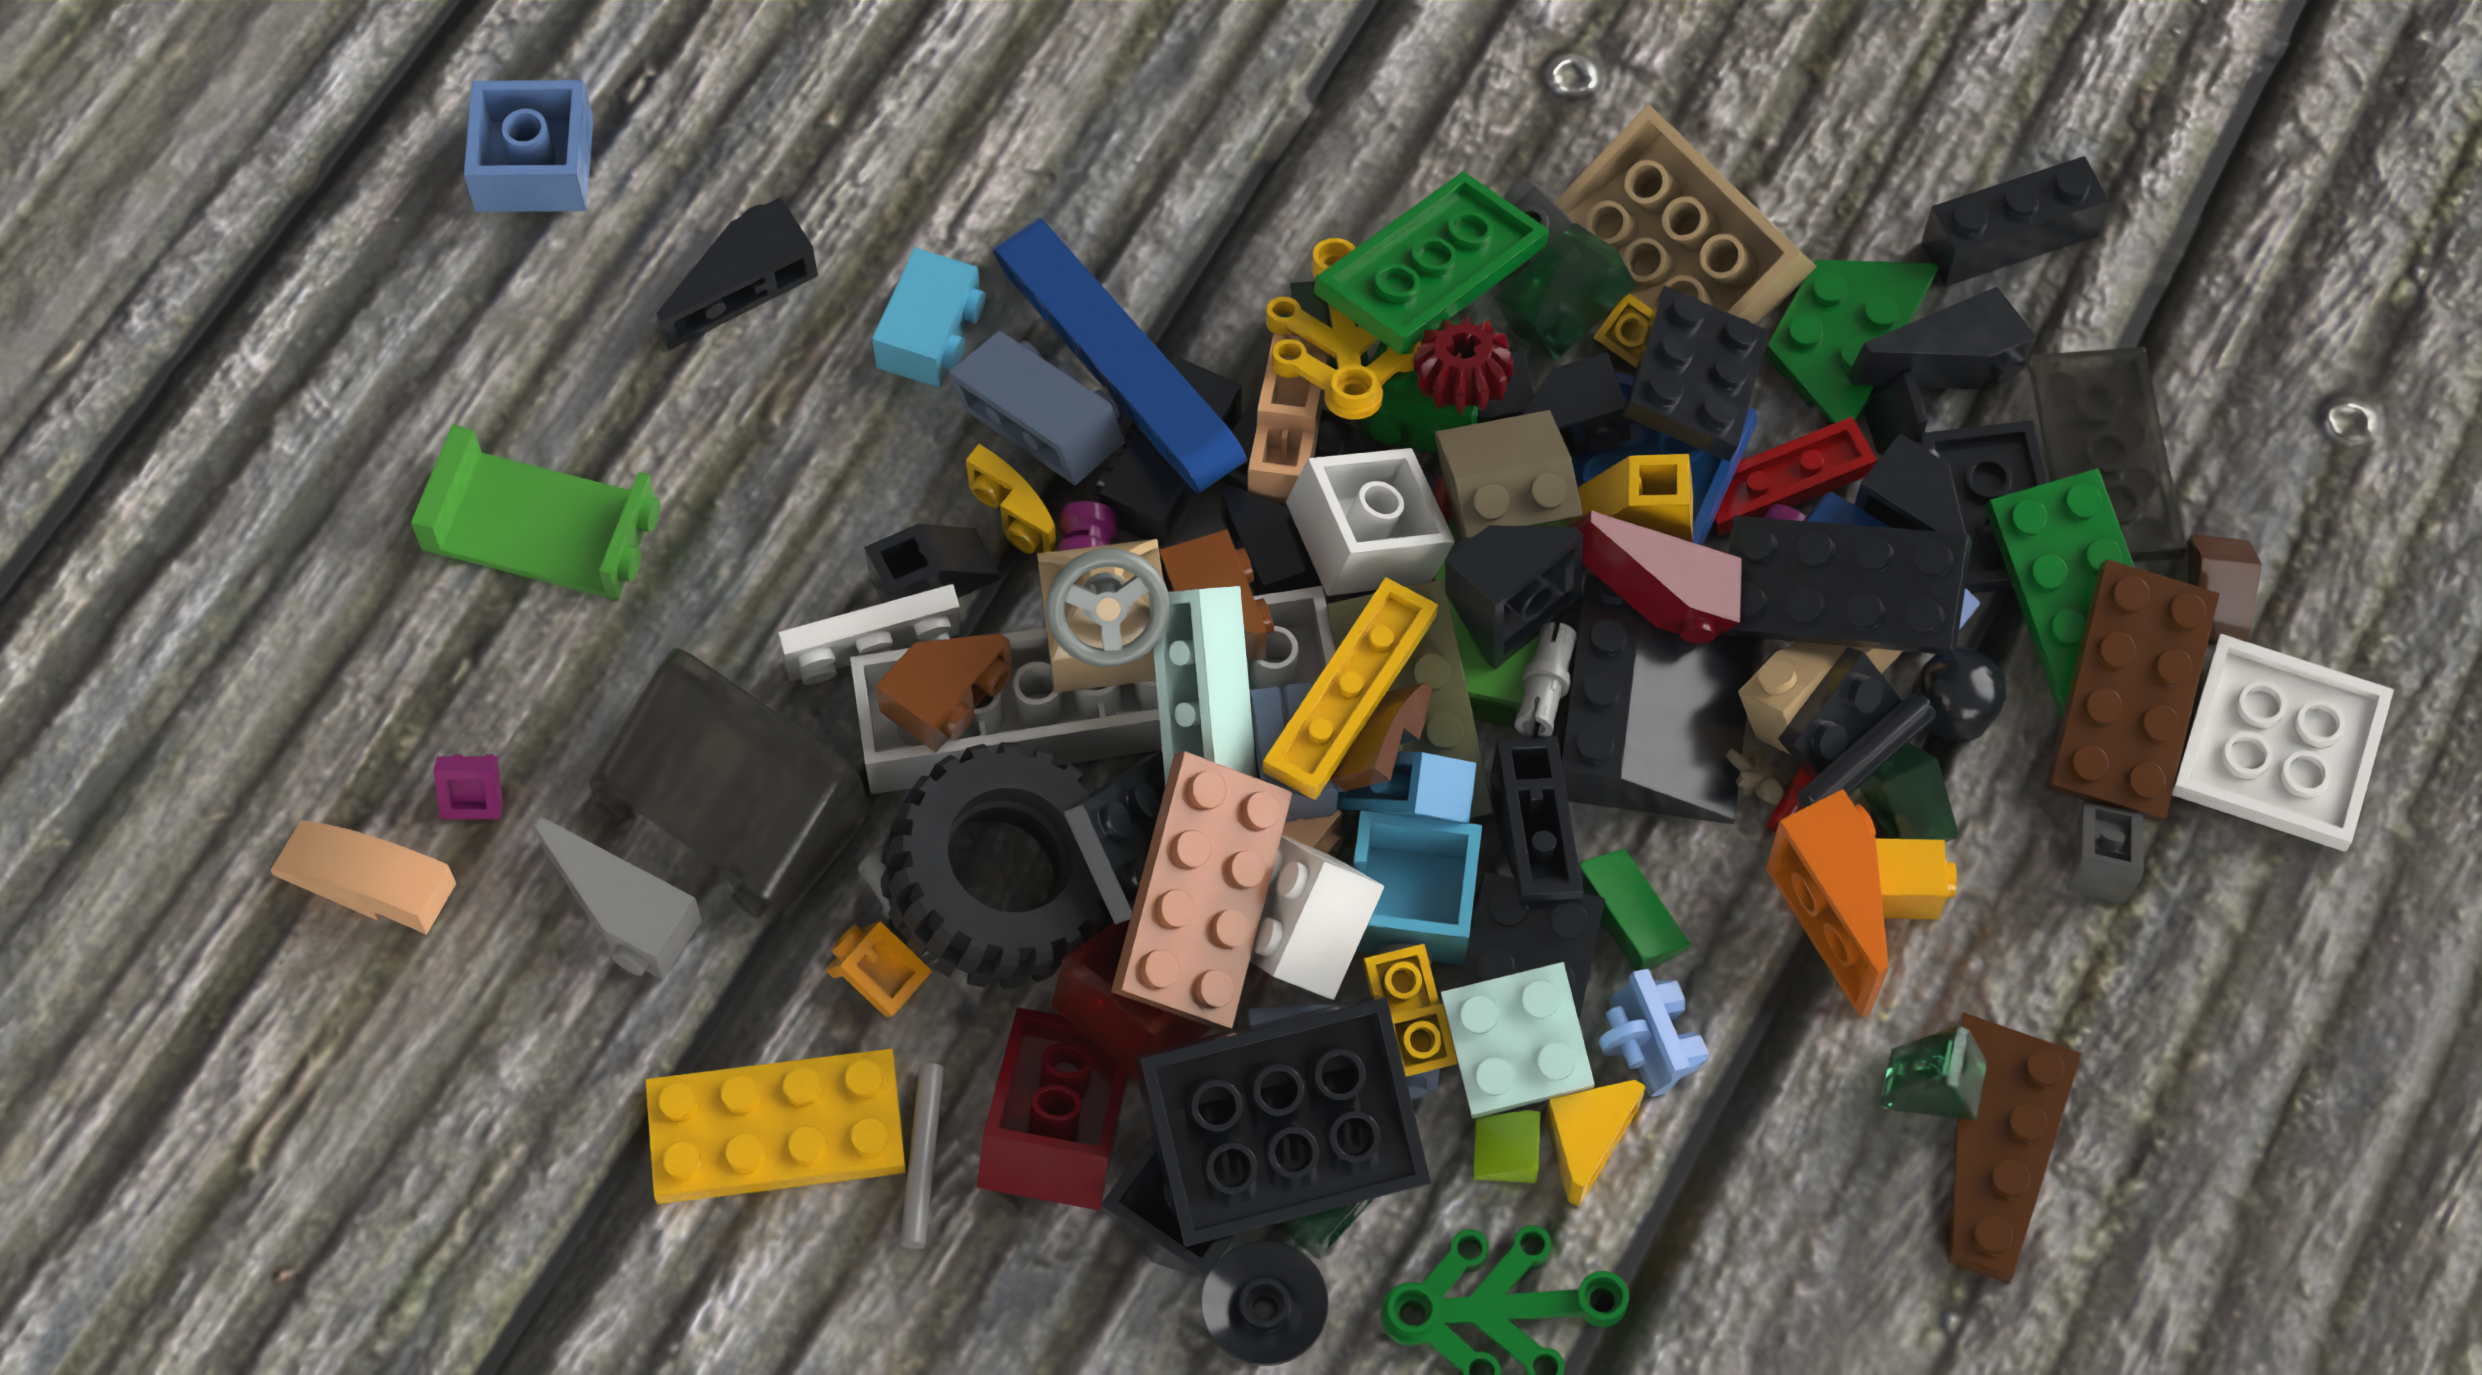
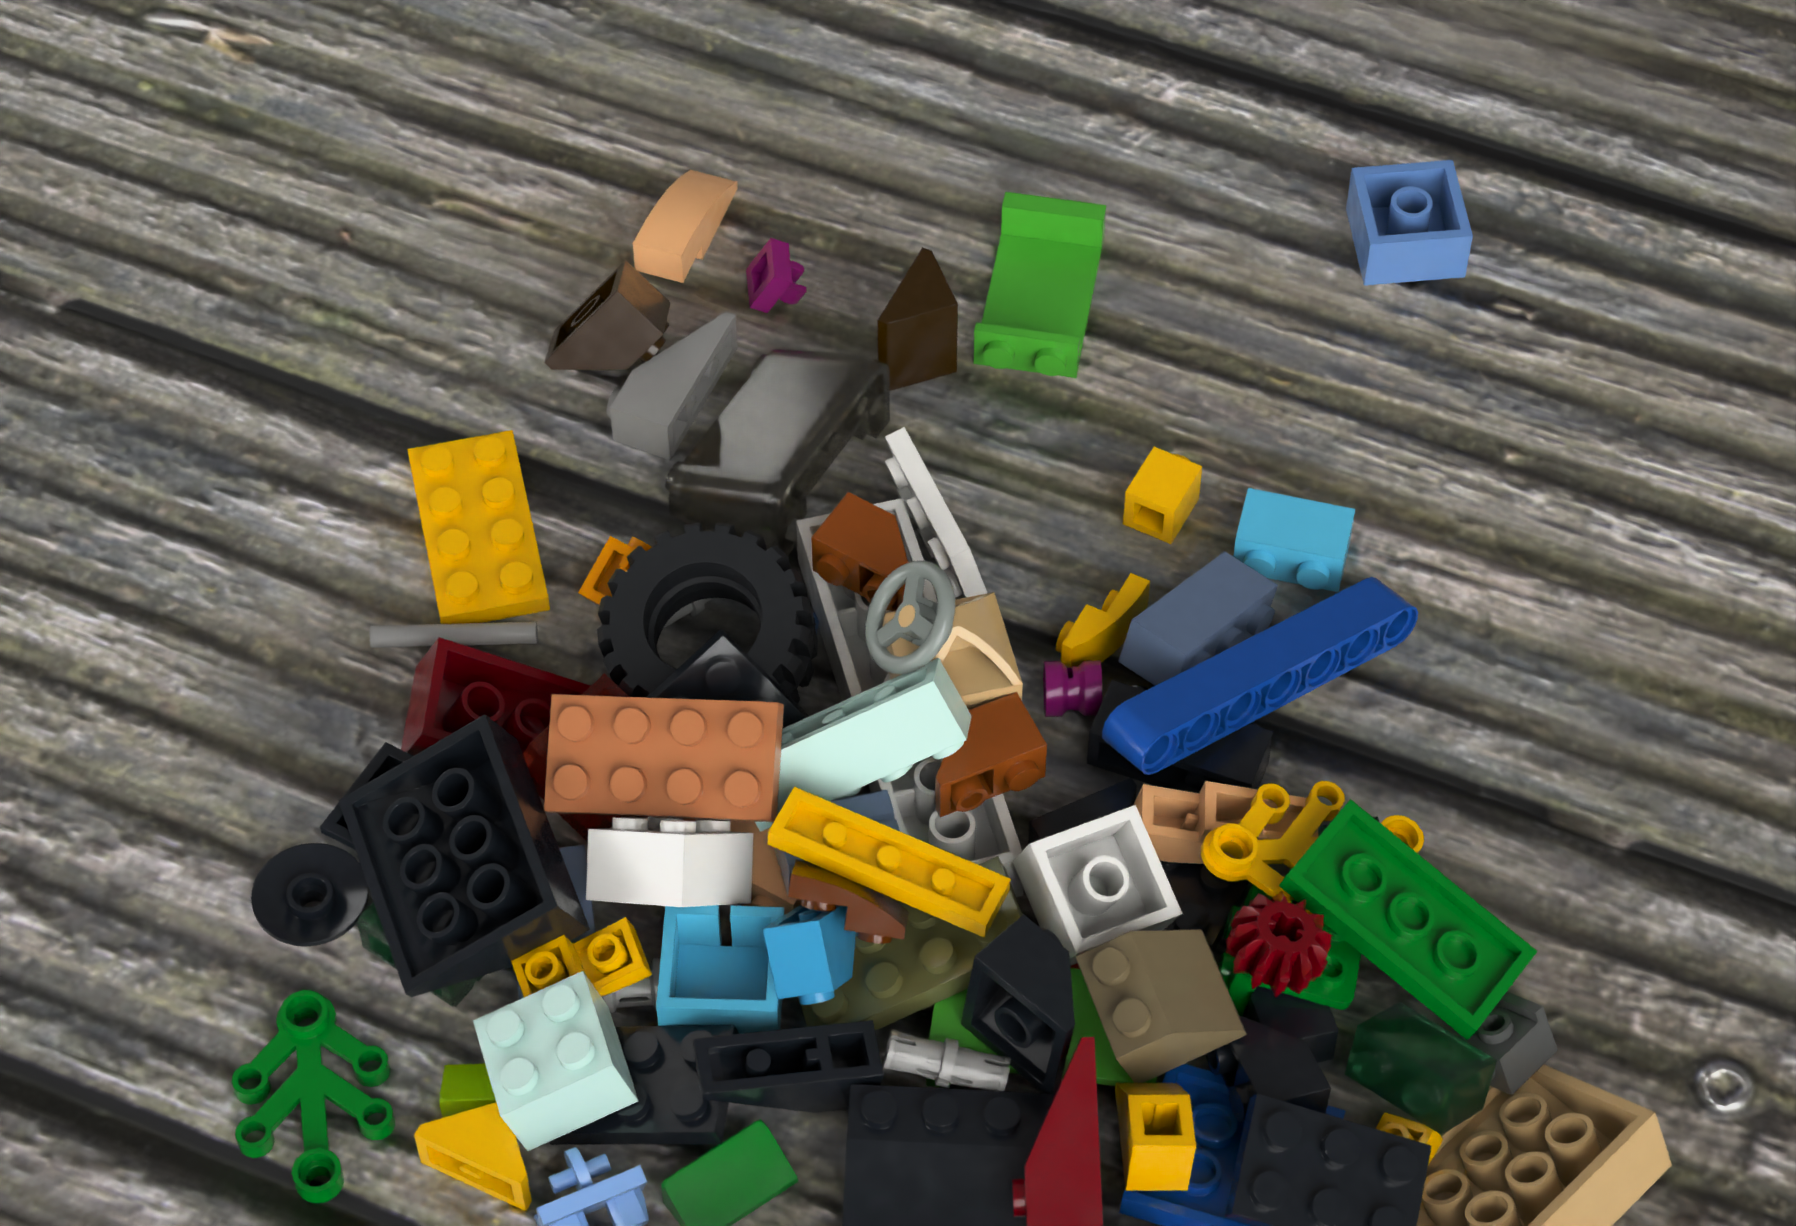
camera: 85 degrees right, 10 degrees down
black slope [657,197,818,351] -> none
black slope [864,524,1000,603] -> none
none -> dark brown slope [544,260,671,370]
none -> dark brown slope [877,247,958,392]
none -> yellow brick [1123,446,1202,544]

